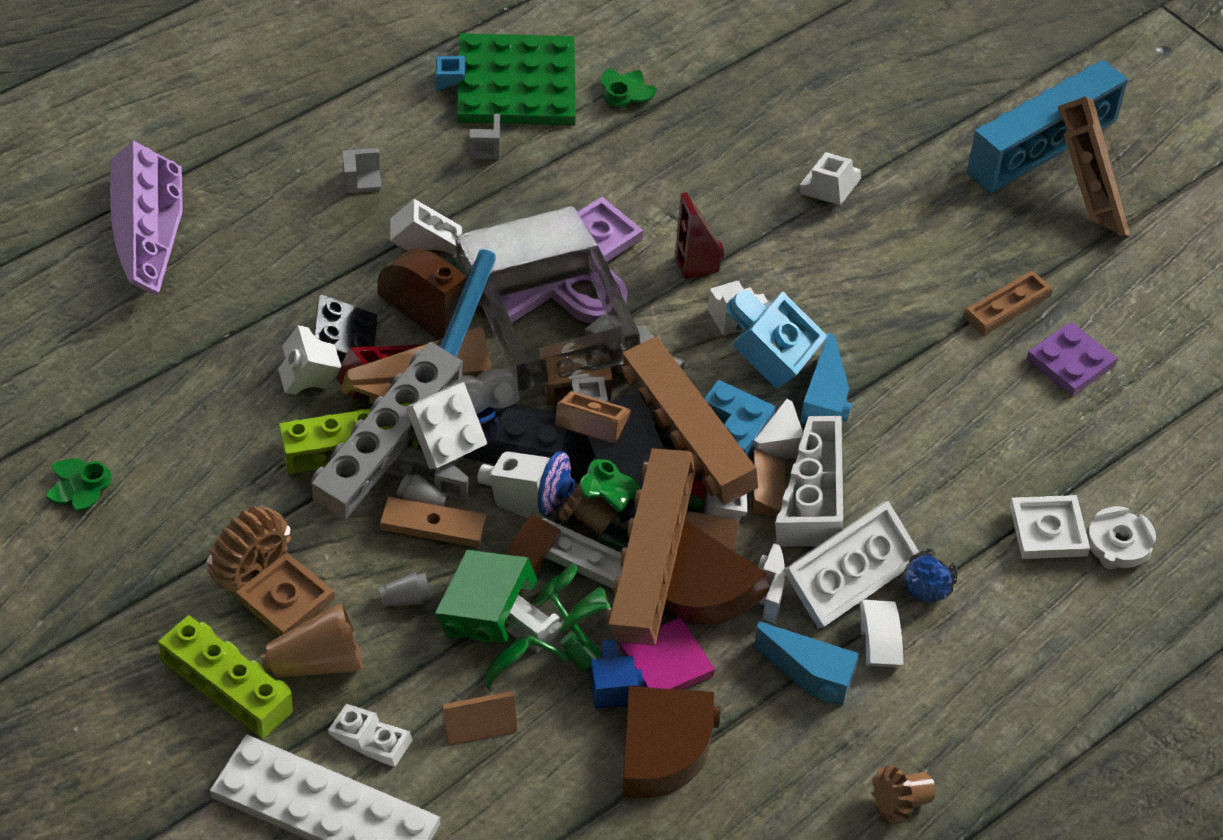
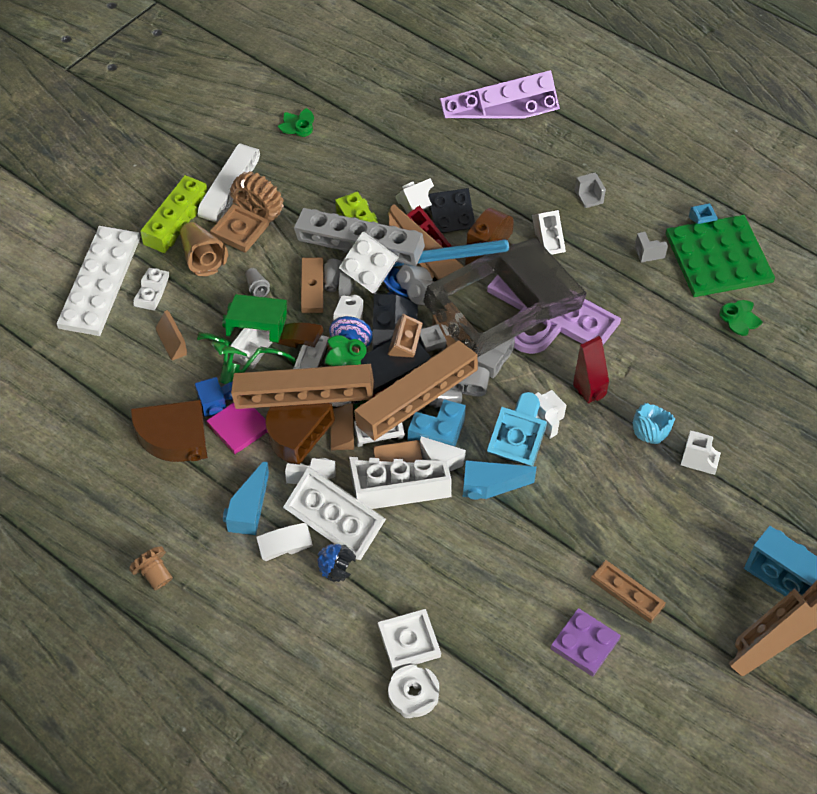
camera: 80 degrees right, 5 degrees up
none -> white beam [198,144,260,223]
none -> medium azure hair [633,403,675,444]

